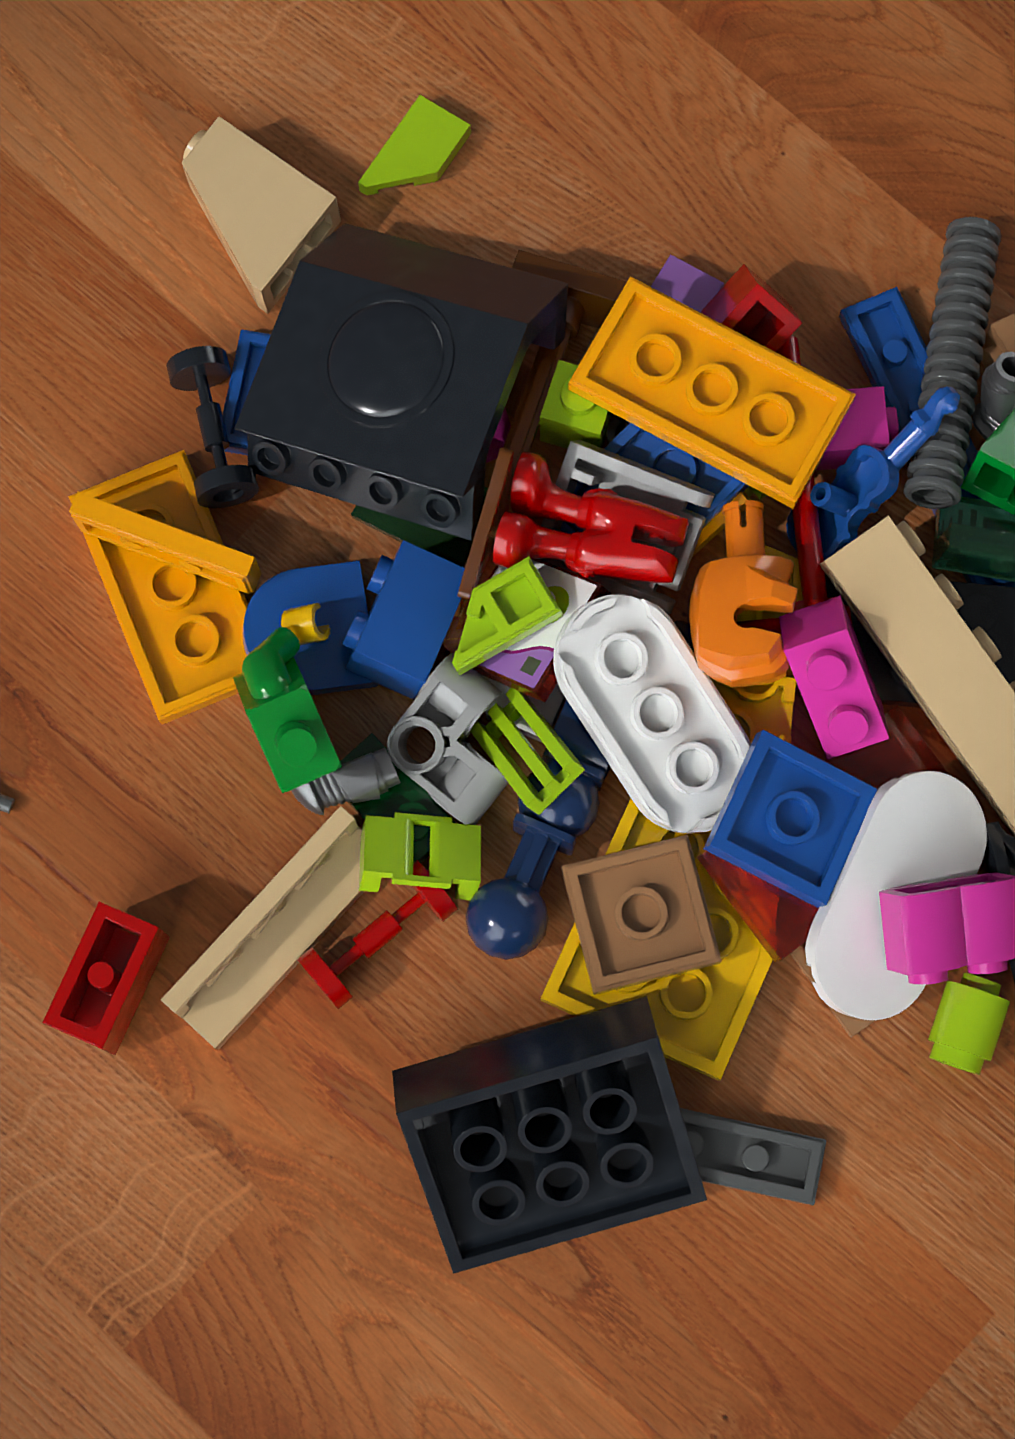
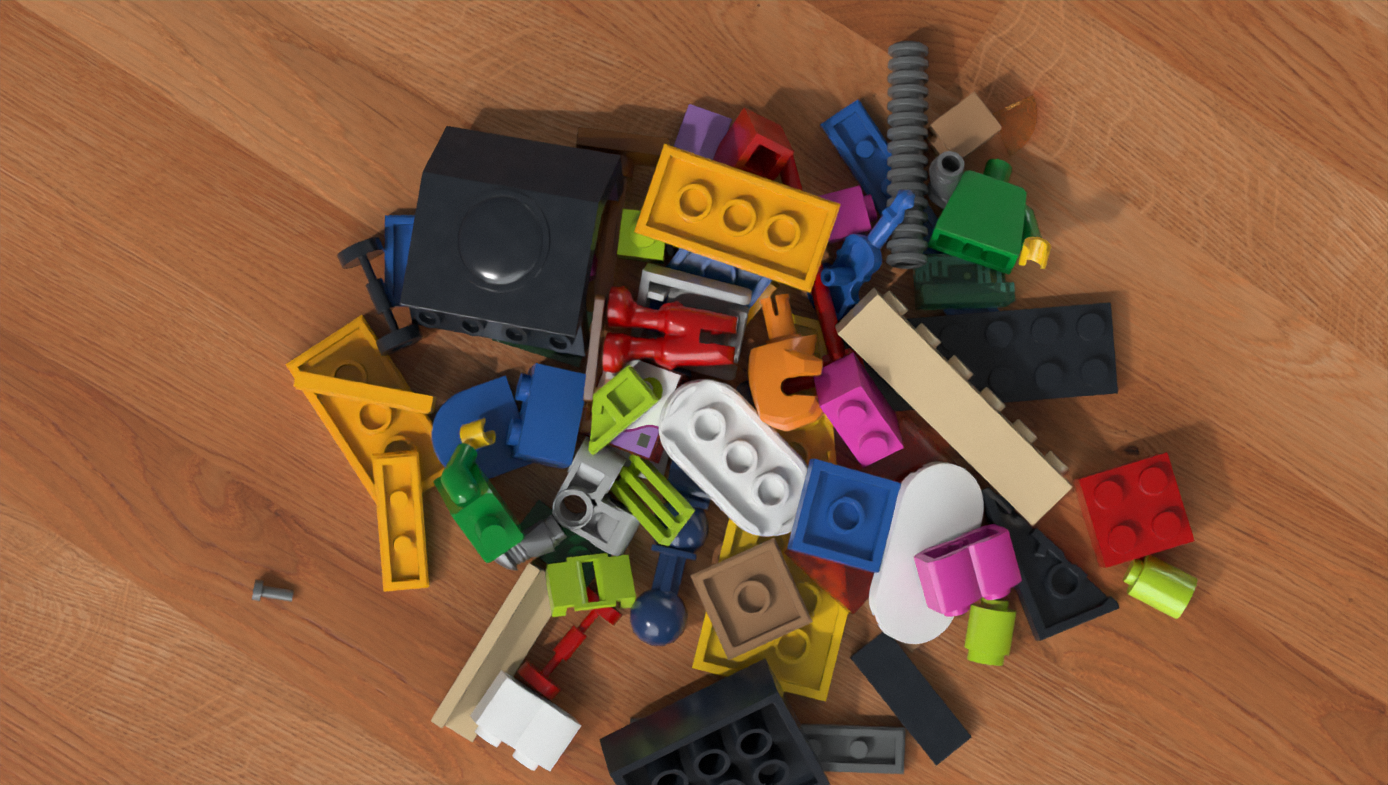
camera: 15 degrees left, 10 degrees up
red brick [42,901,170,1055] -> none
tan slope [181,116,341,314] -> none
lime tile [358,95,471,196] -> none
none -> light orange tile [372,450,429,592]
none -> white brick [470,670,581,771]
none -> black tile [850,631,972,766]

